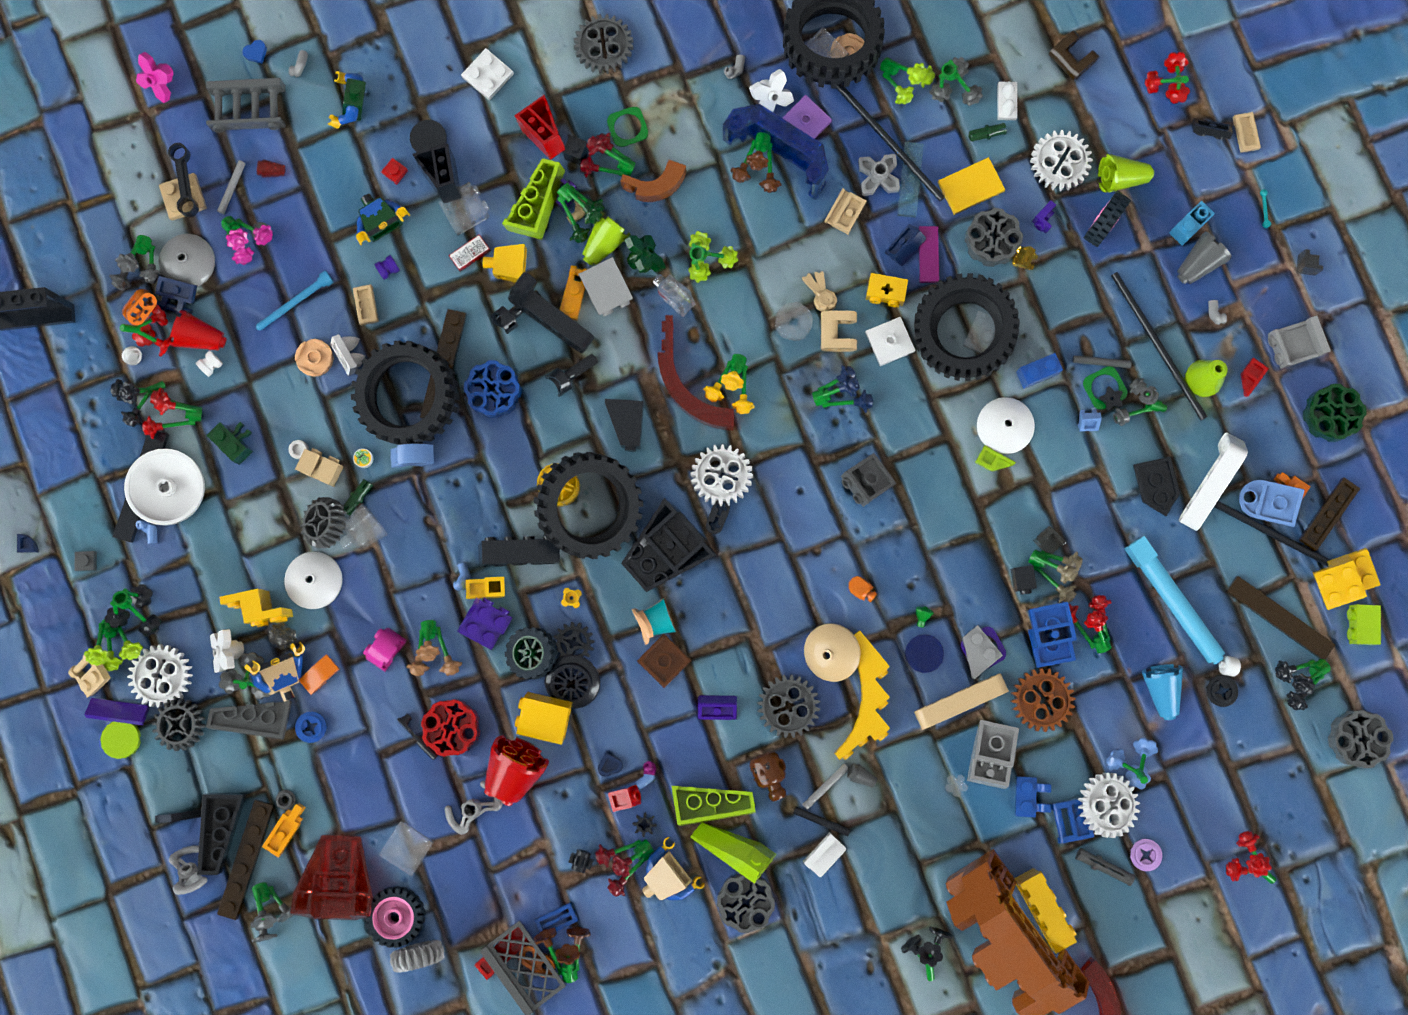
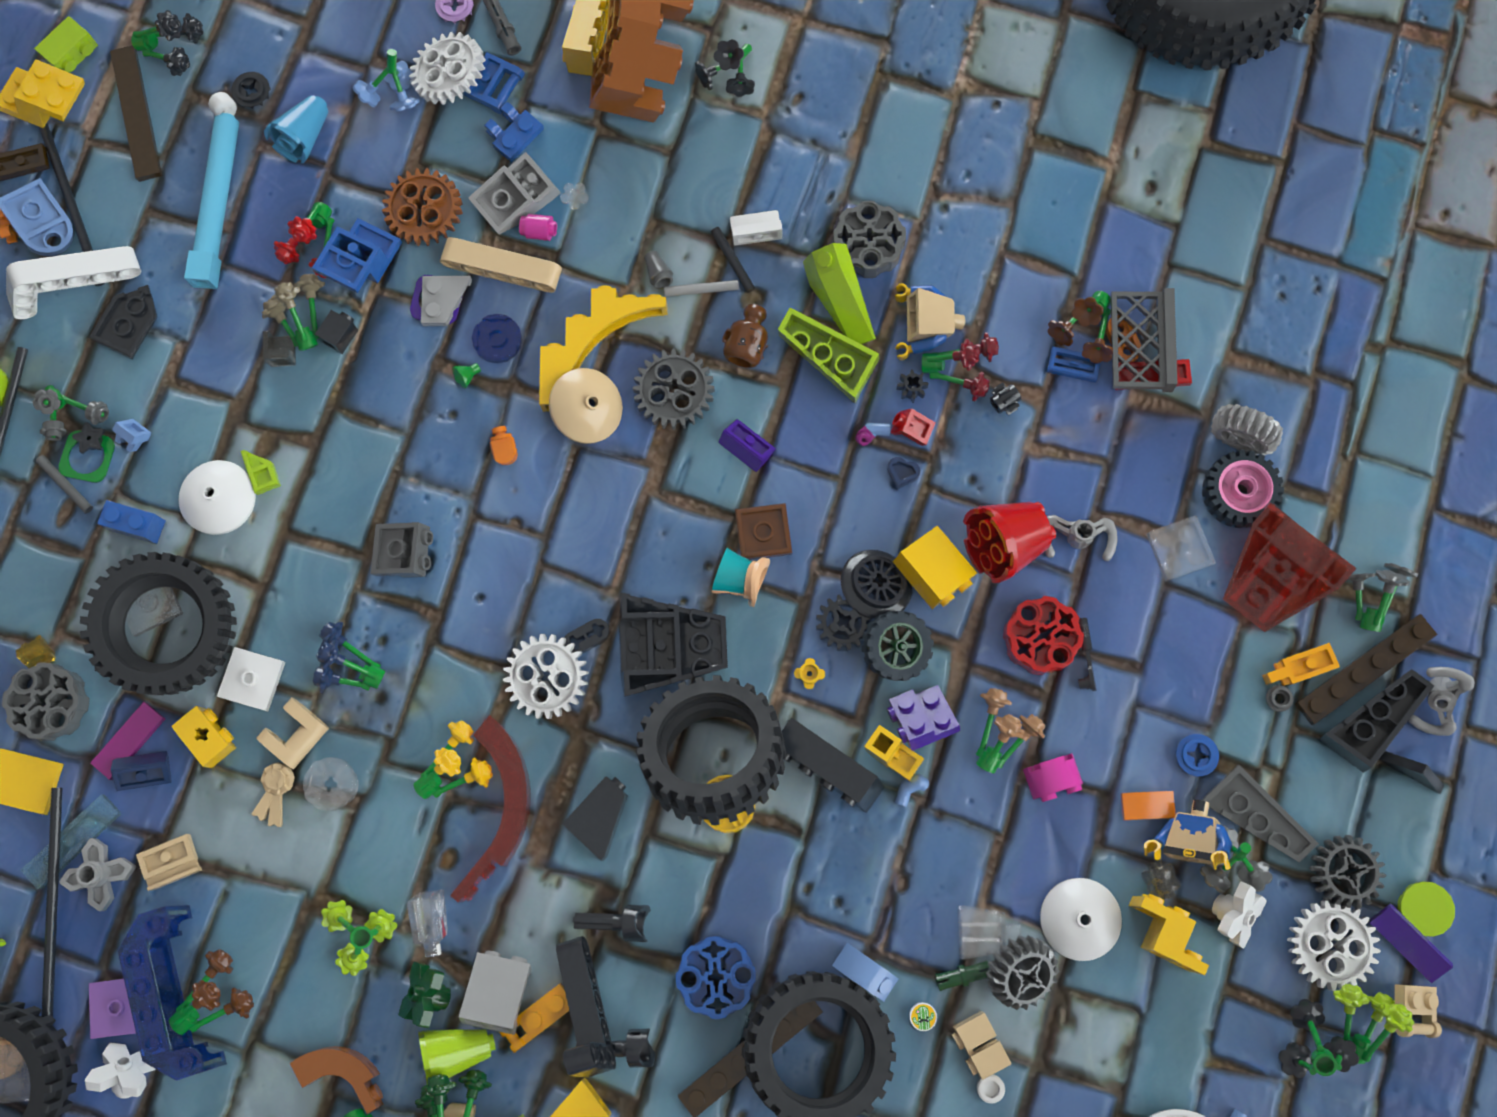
camera: 145 degrees left, 5 degrees down
none -> dark pink brick [519,214,557,241]

